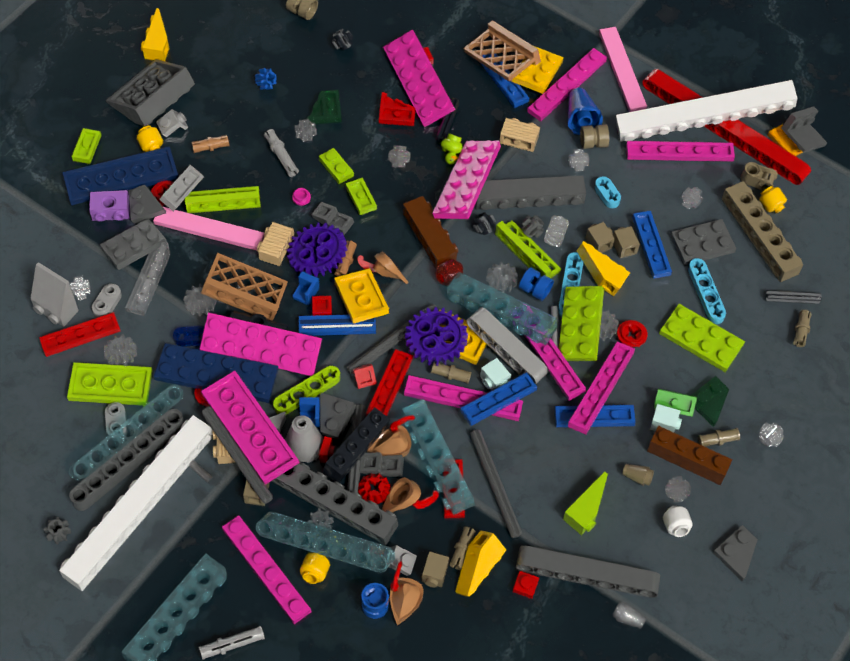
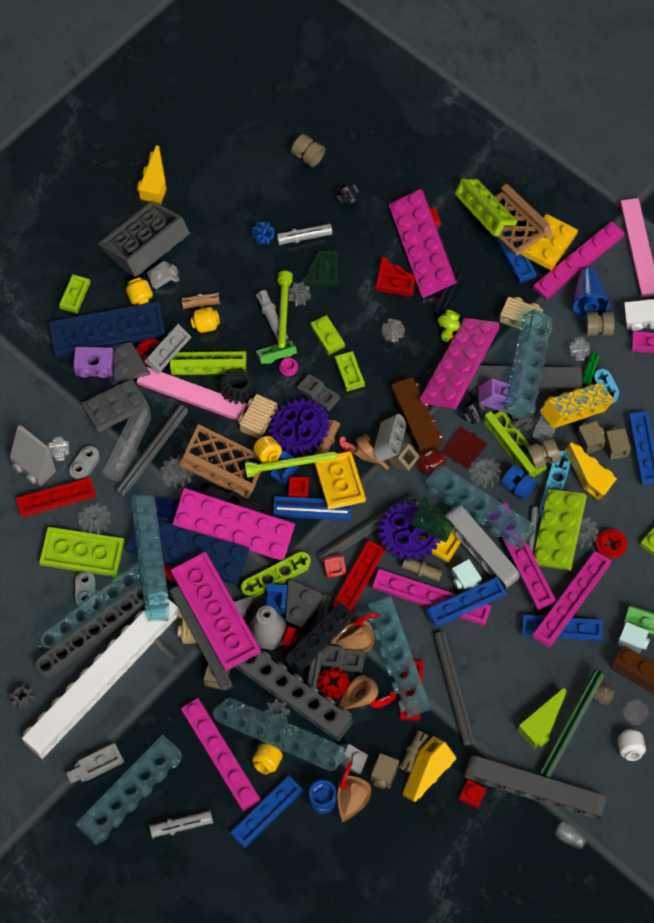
camera: 10 degrees right, 5 degrees up
none -> light grey hinge [66,743,124,783]
none -> dark grey axle [116,405,188,497]
none -> clear light blue beam [132,494,170,621]
none -> yellow head [191,307,220,333]
none -> black tyre [221,369,255,404]
none -> blue tile [230,775,303,848]
none -> lime piece [245,452,338,478]
none -> yellow head [254,436,282,463]
none -> bright green plate [256,340,297,364]
none -> light grey pin [277,223,332,245]
none -> lime piece [278,271,293,349]
none -> light grey beam [374,414,406,462]
none -> dark tan brick [388,442,420,471]
none -> clear green wing [411,496,454,543]
none -> clear red piece [442,427,487,470]
none -> lime fence [455,179,517,236]
none -> medium lavender brick [478,378,523,414]
none -> clear light blue brick [504,309,553,420]
none -> dark tan wheel [527,437,561,470]
none -> dark green axle [539,669,605,778]
none -> yellow brick [540,383,614,428]
none -> green axle [582,352,600,387]

